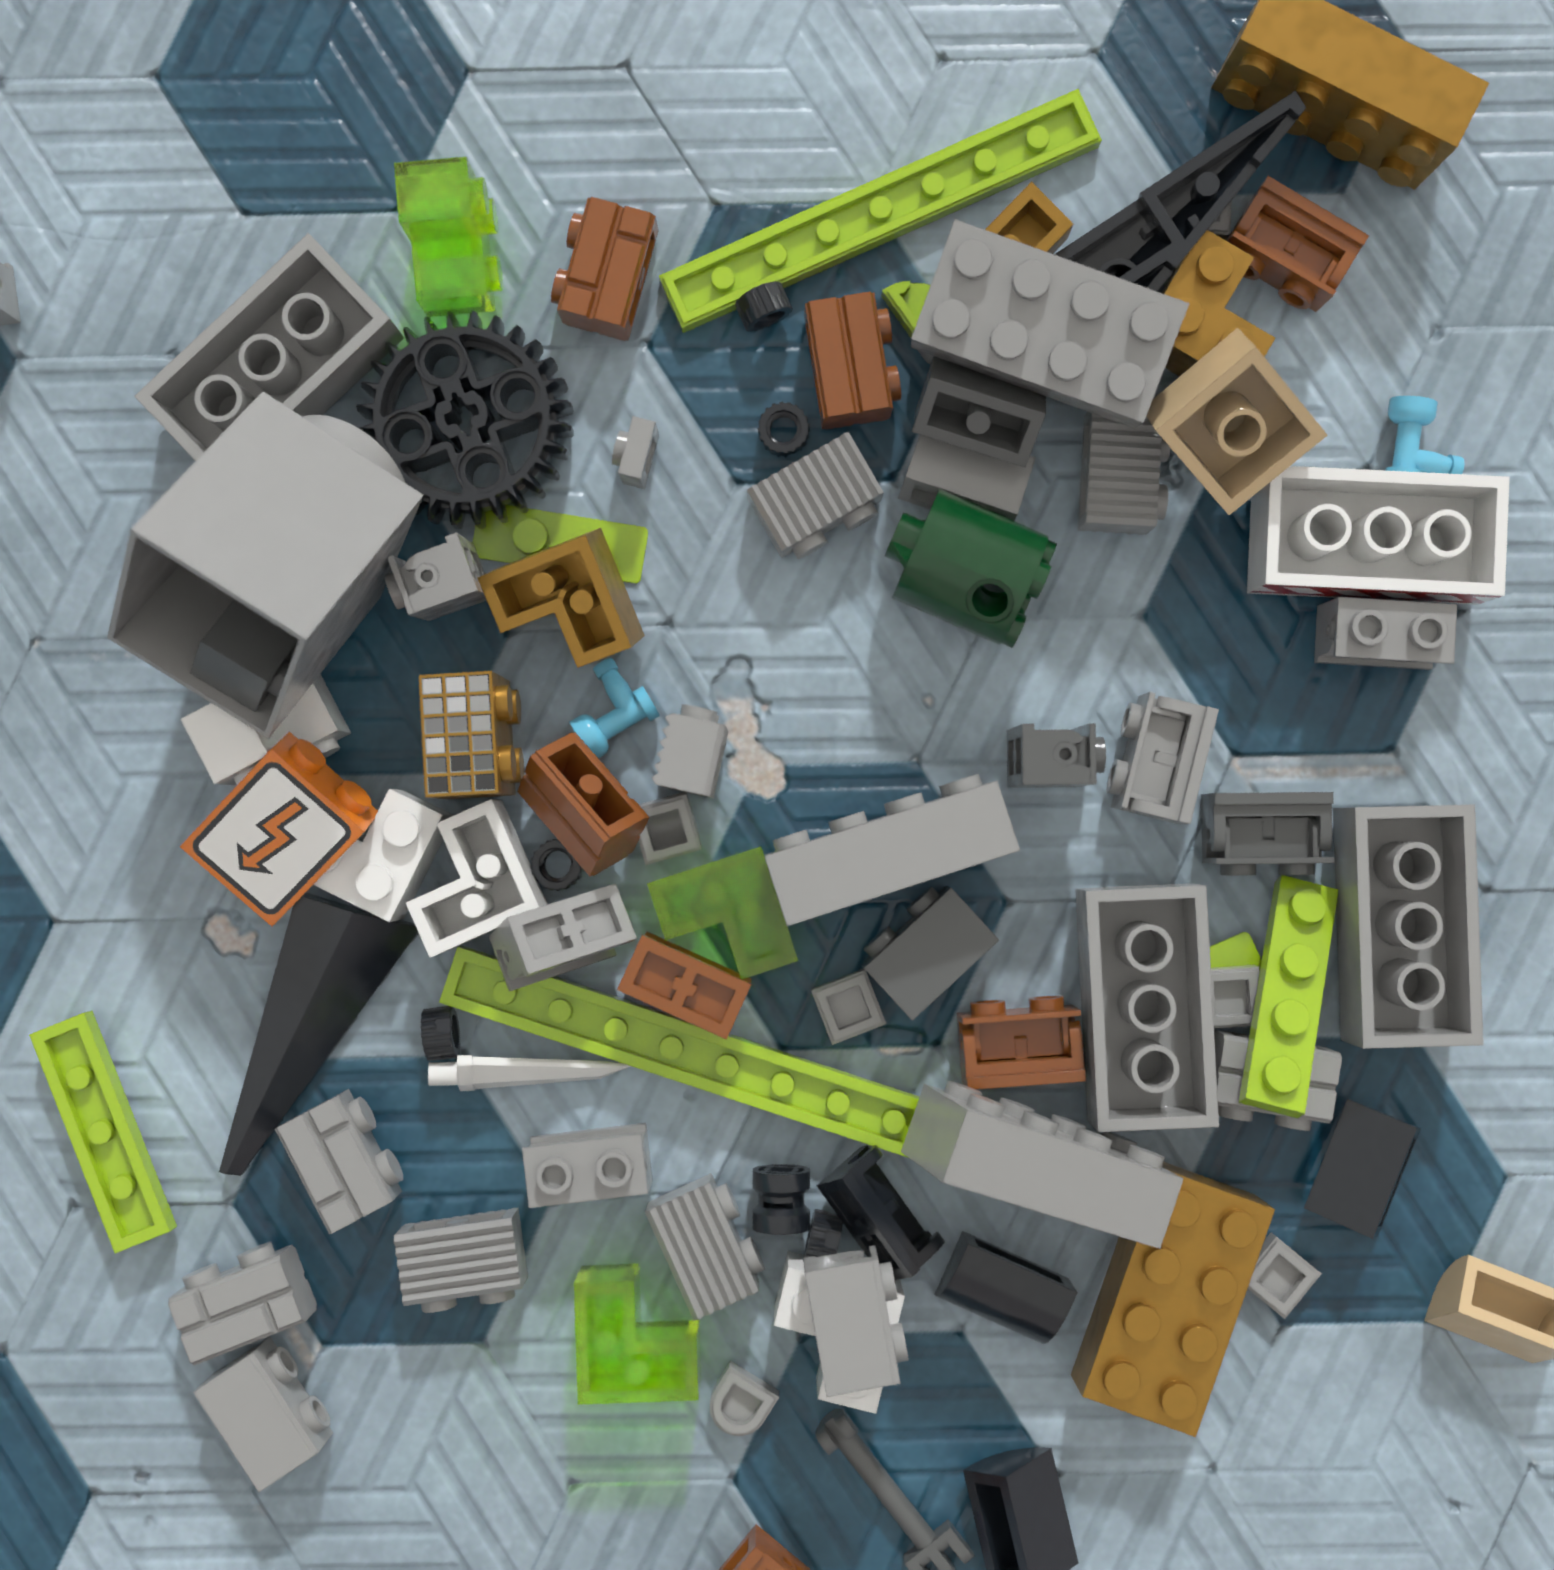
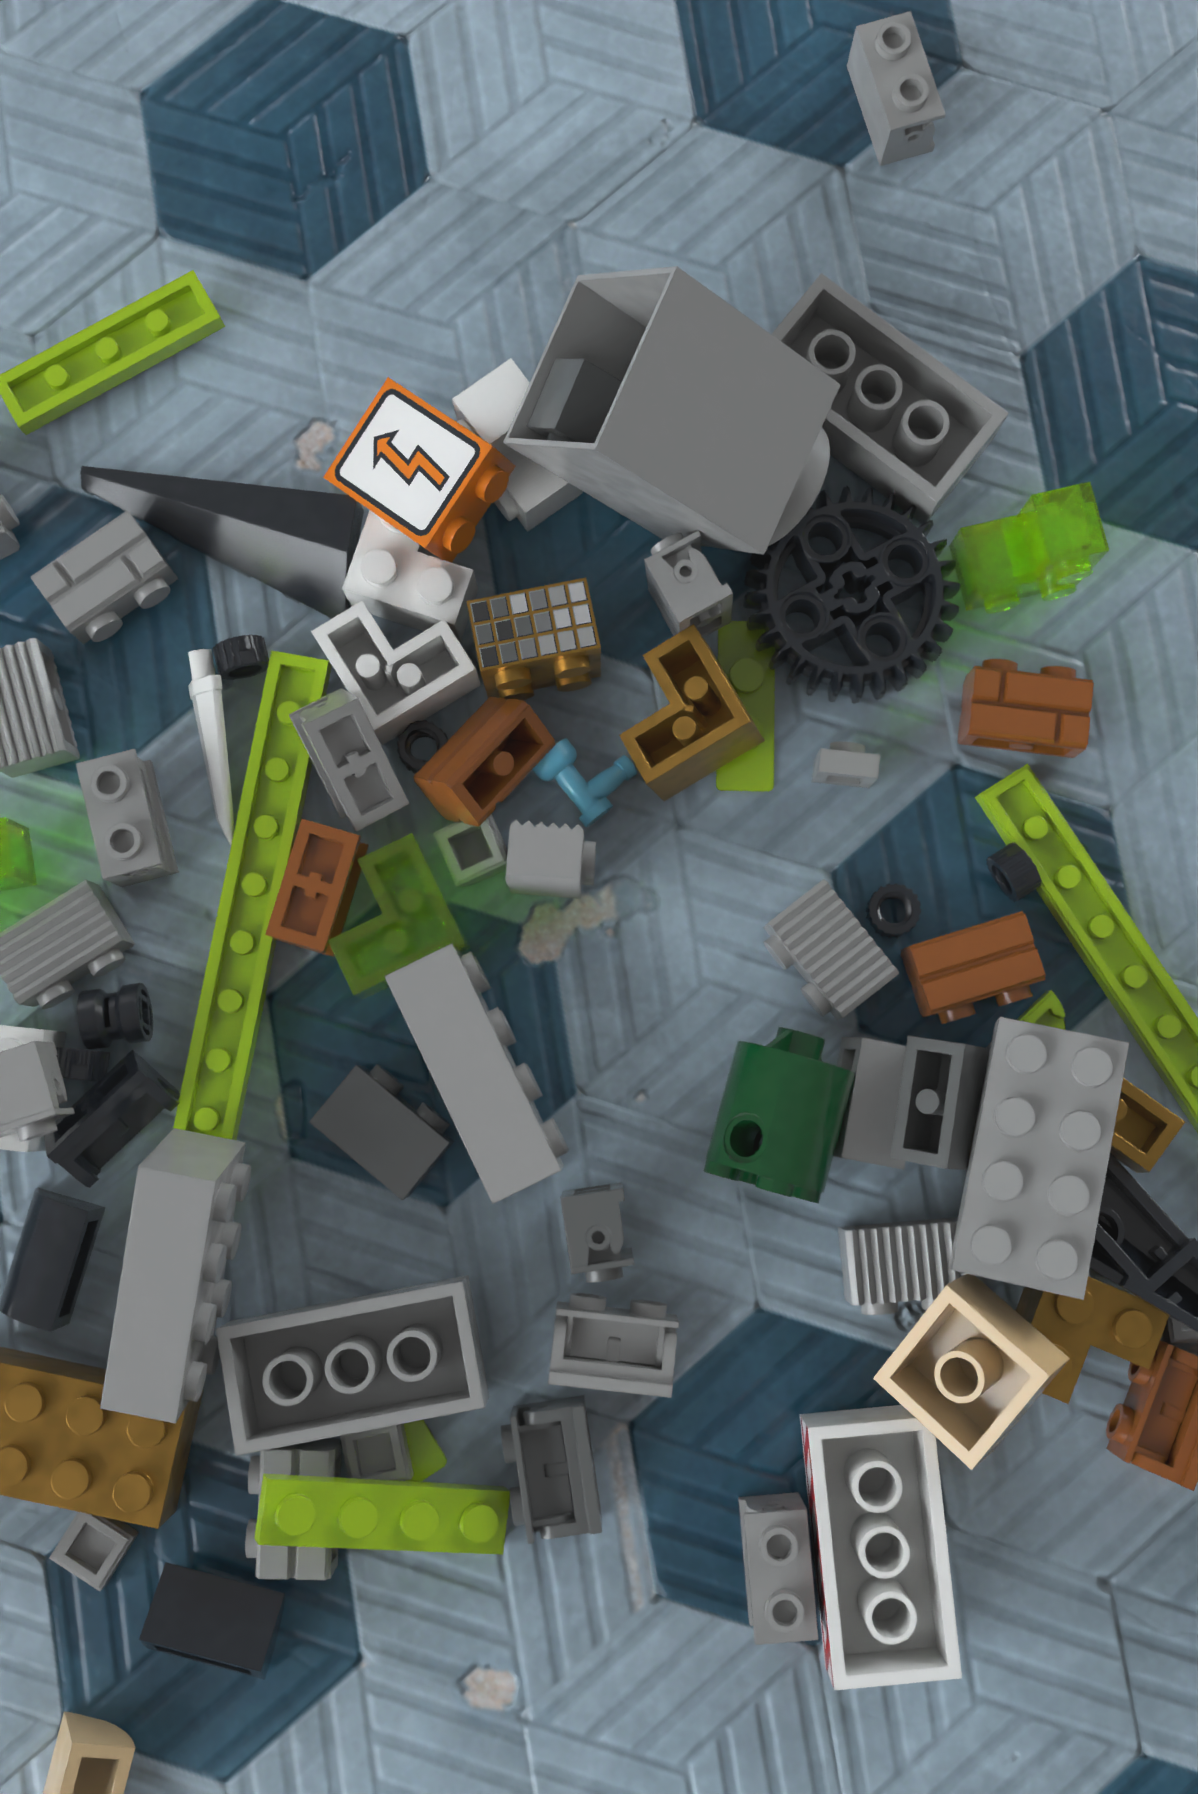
camera: 85 degrees right, 5 degrees down
light grey tile [811,968,886,1045] -> none
dark orange hinge [956,996,1086,1090] -> none
light grey brick [1333,804,1484,1048] -> none
medium azure piece [1385,396,1465,474] -> none

